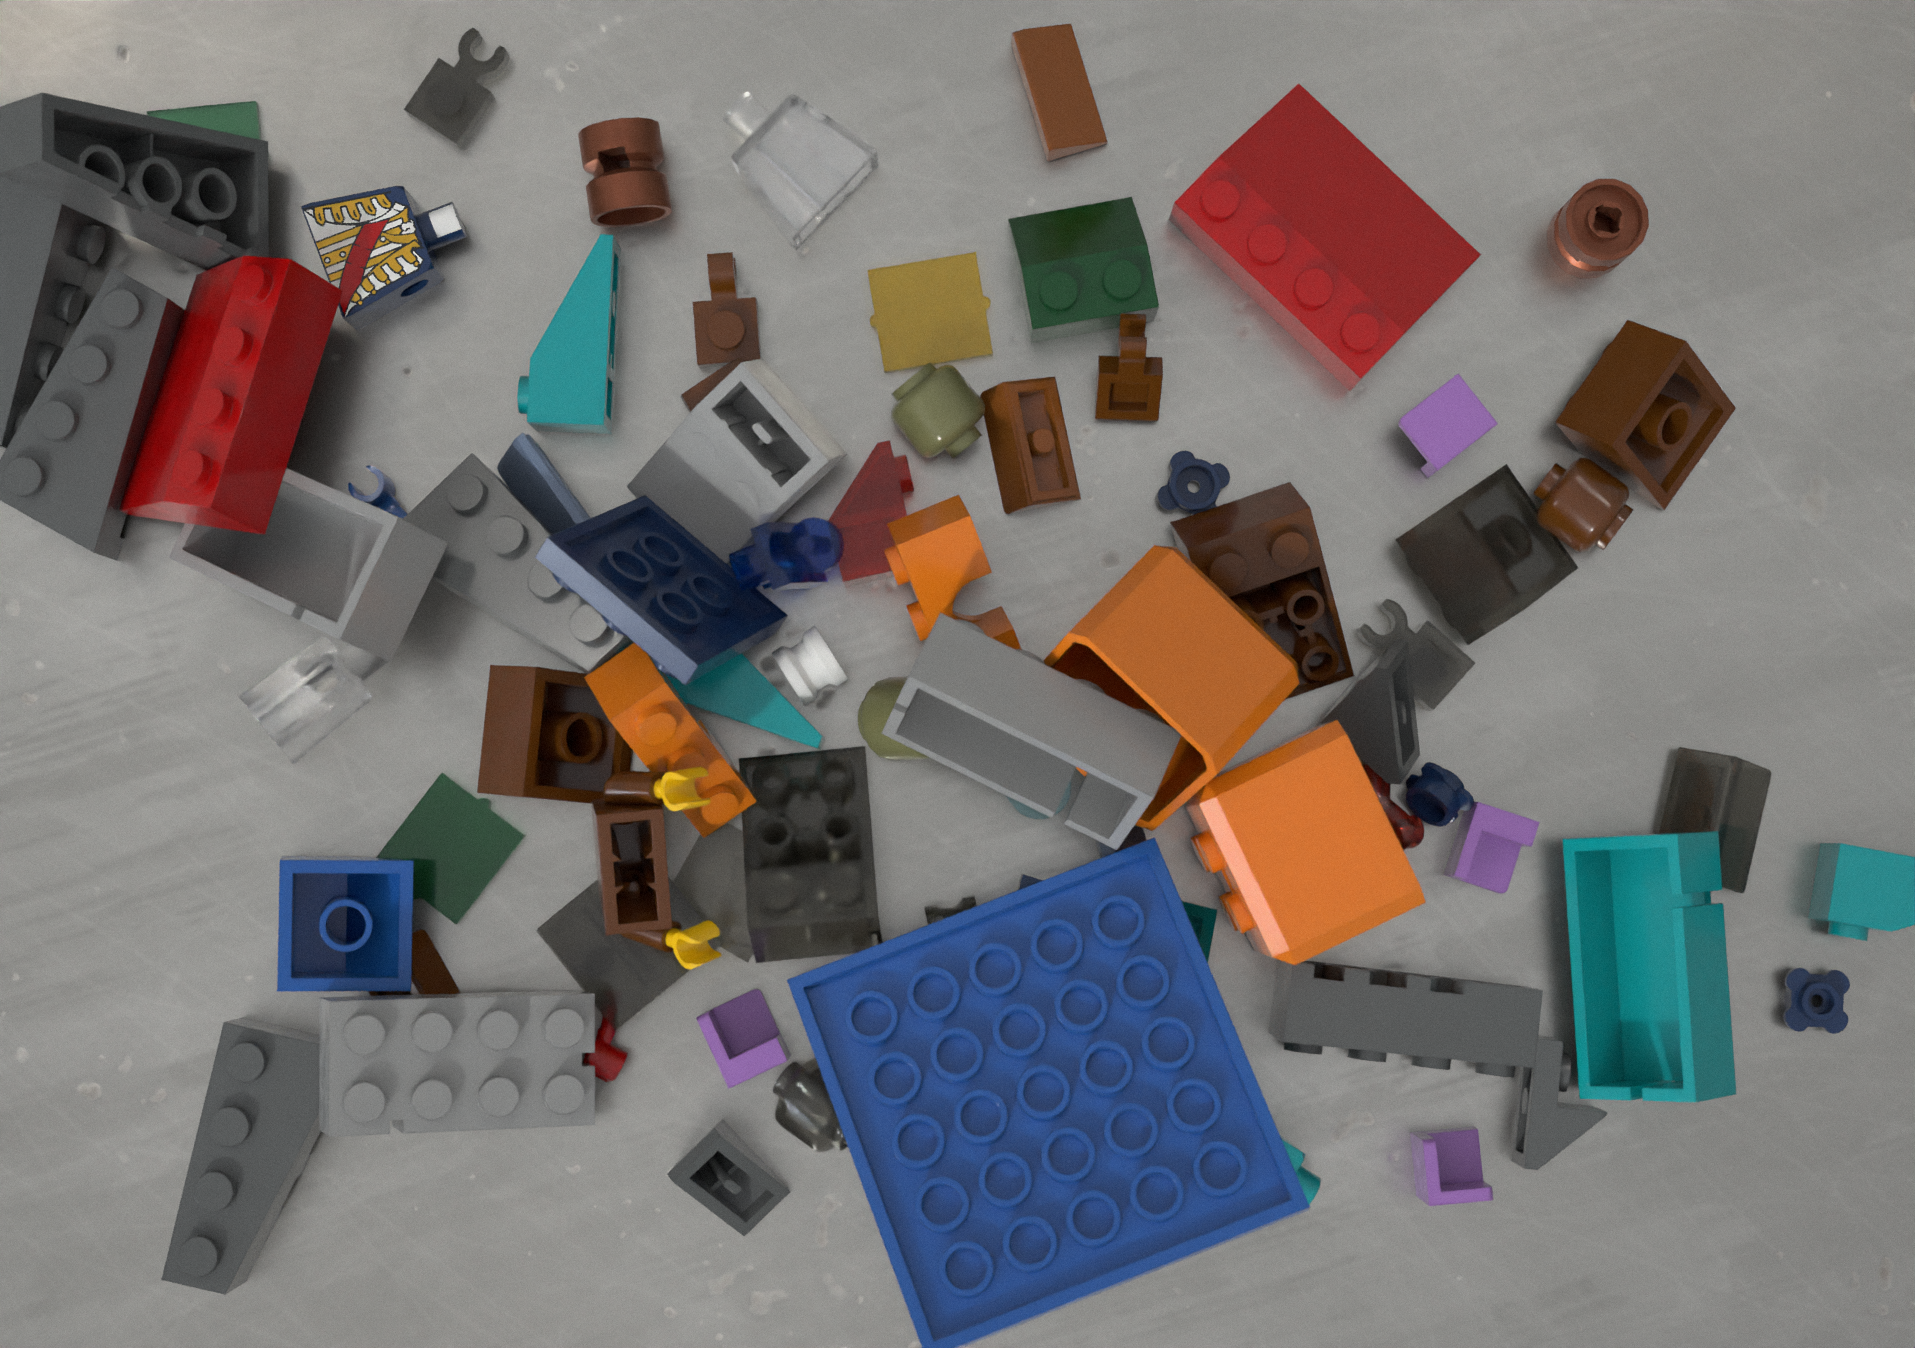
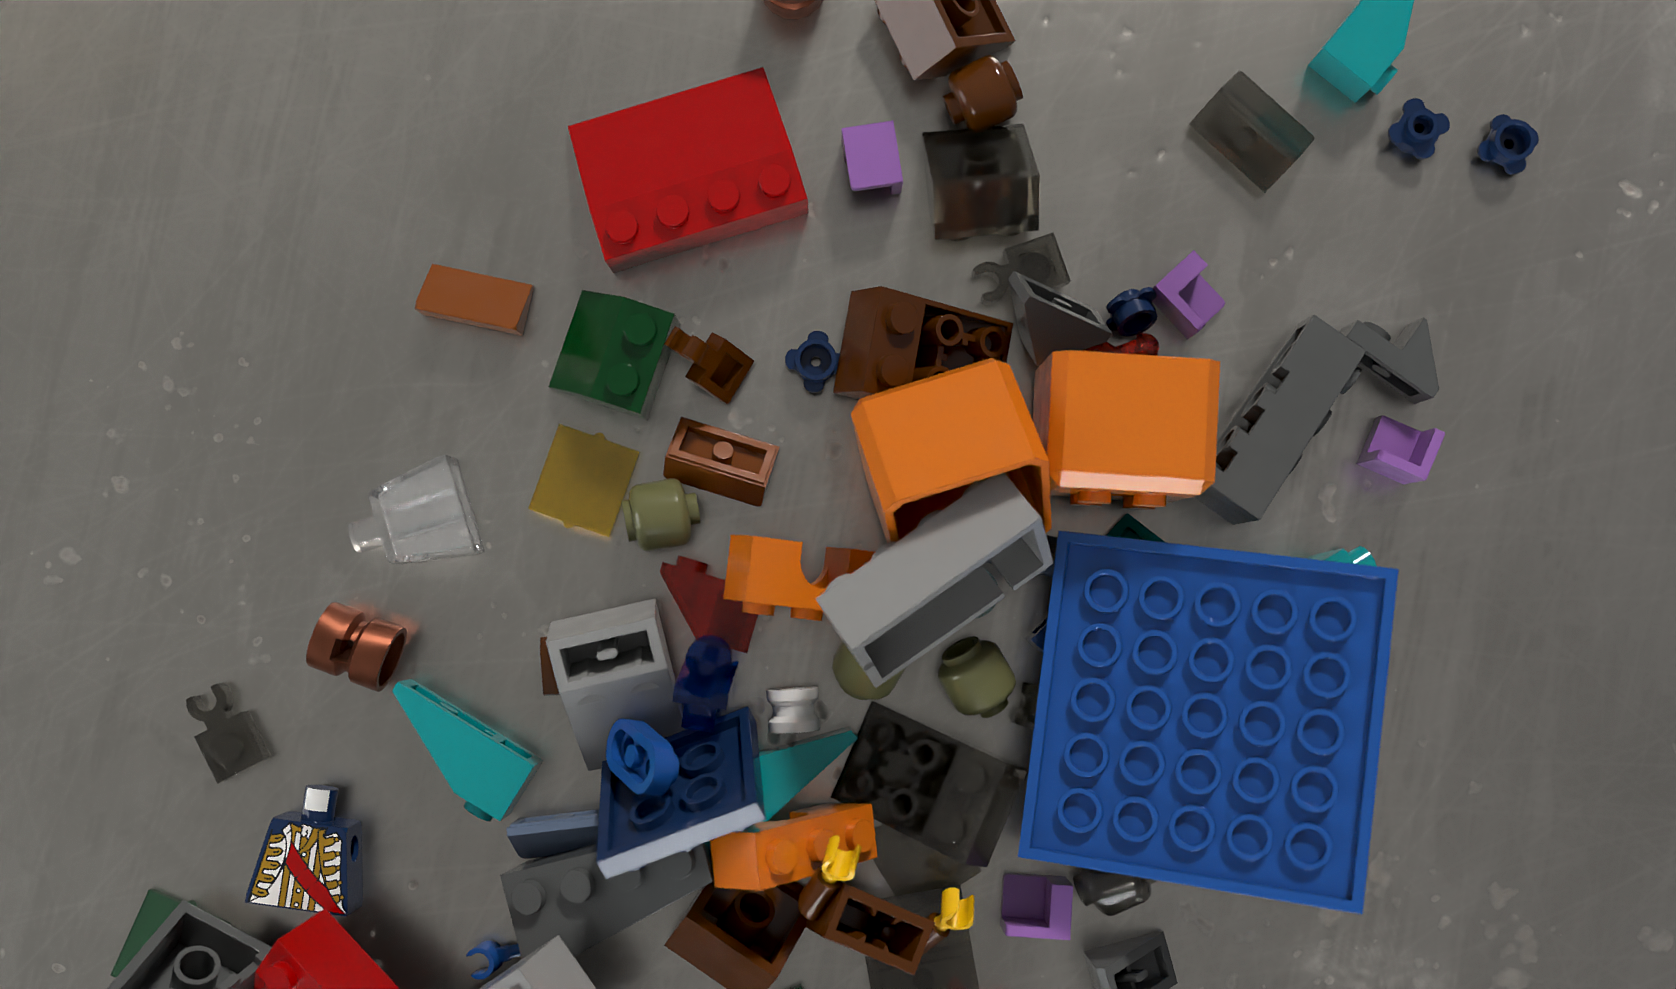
camera: 65 degrees left, 0 degrees up
reddish brown plate [693,252,762,368] -> none
teal piece [1562,831,1736,1103] -> none
none -> blue plate [606,718,679,796]
none -> olive head [938,636,1016,718]
none -> dark blue plate [1477,114,1539,175]

